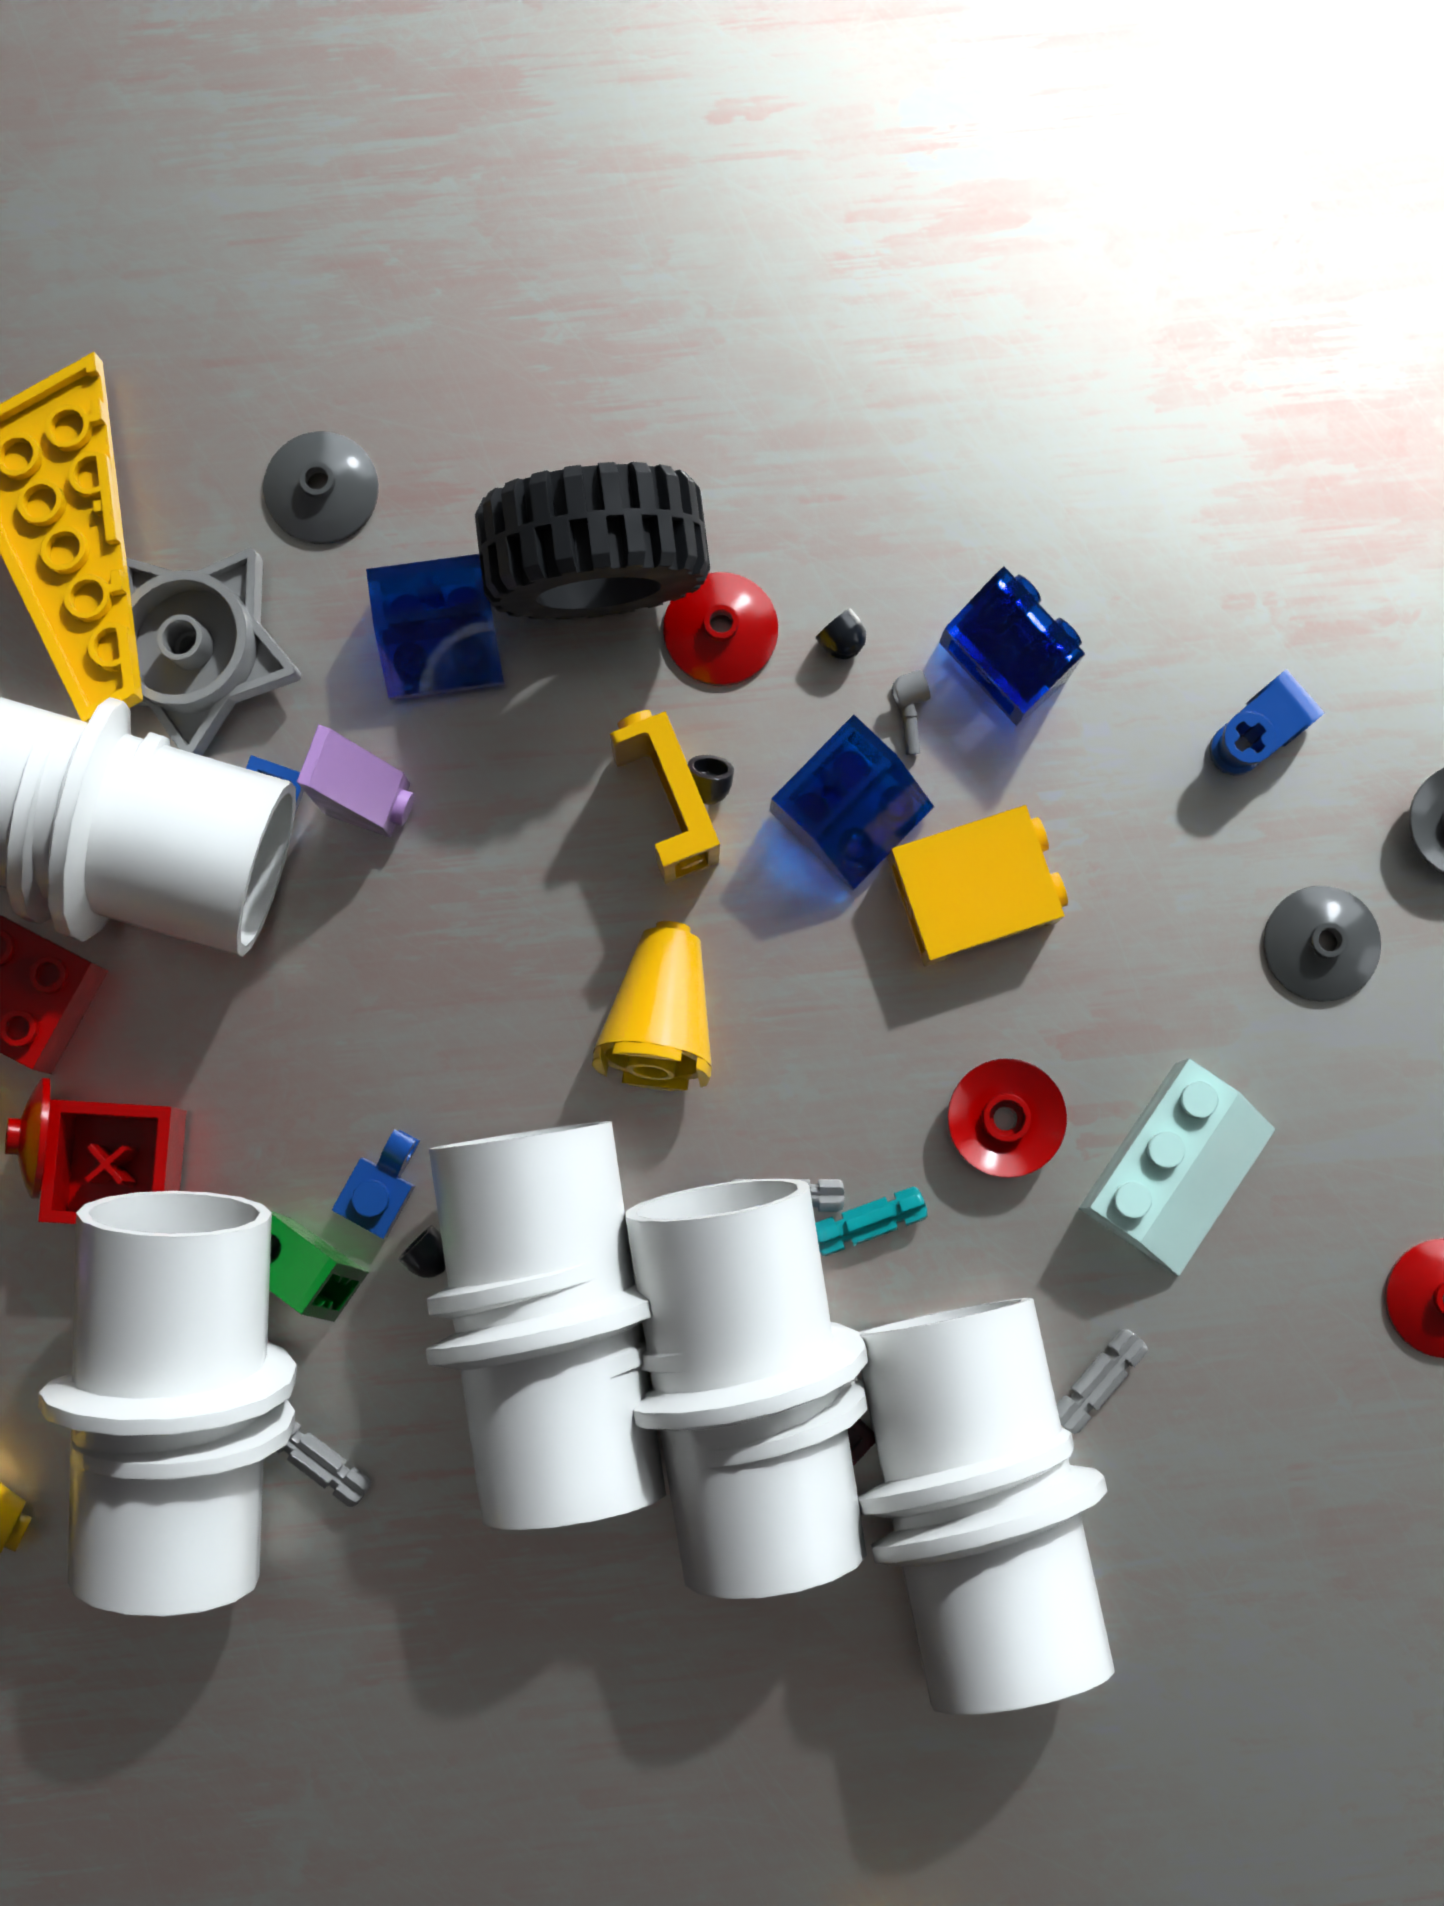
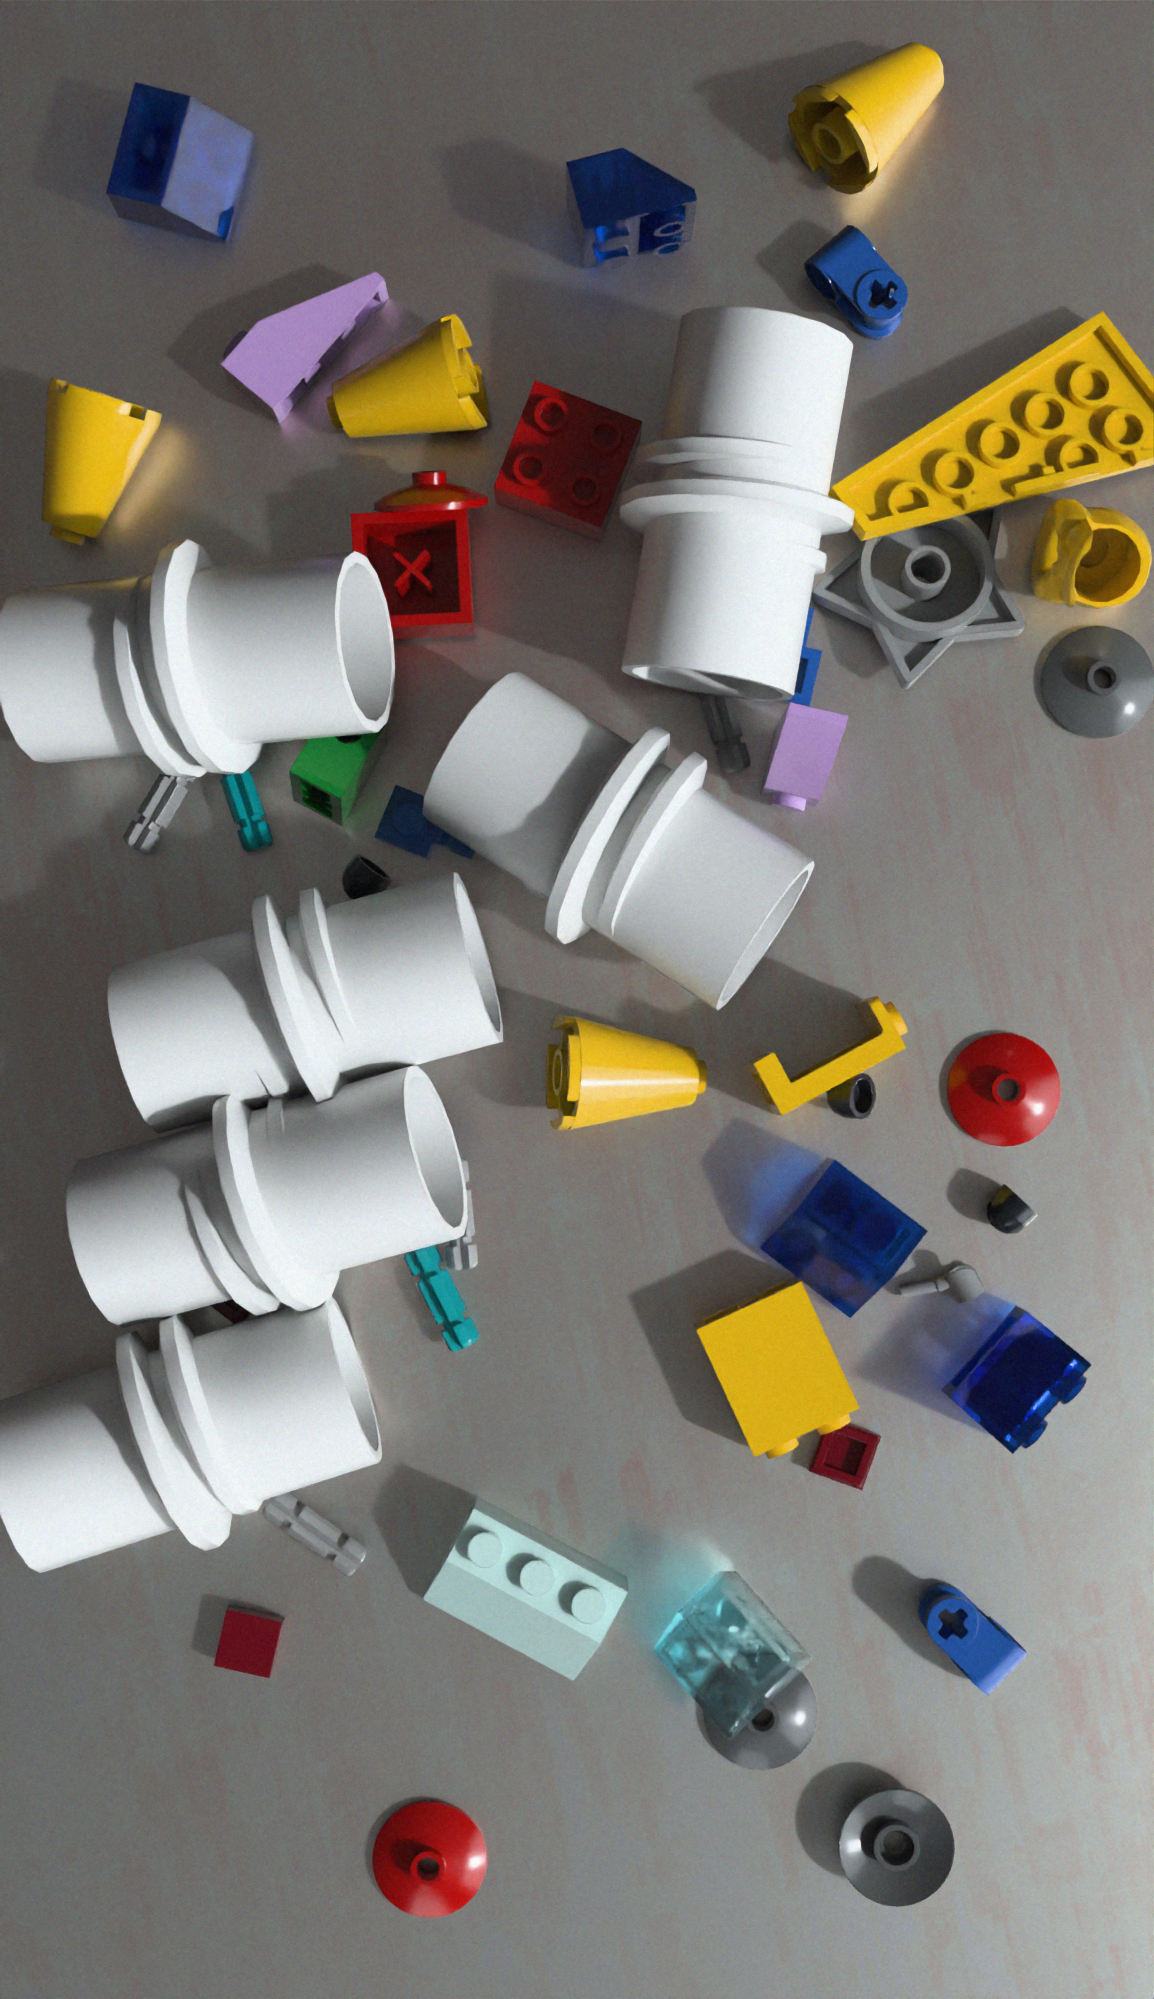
camera: 90 degrees right, 5 degrees up
clear blue slope [366,554,505,700] -> none
black tyre [475,462,710,619] -> none
red dish [947,1058,1067,1178] -> none
none -> dark red tile [214,1605,285,1679]
none -> teal axle [219,770,273,853]
none -> white piece [422,671,814,1011]
none -> clear light blue slope [653,1571,814,1740]
none -> light grey axle [698,693,750,774]
none -> dark red tile [807,1423,881,1490]
none -> yellow piece [1030,498,1152,609]

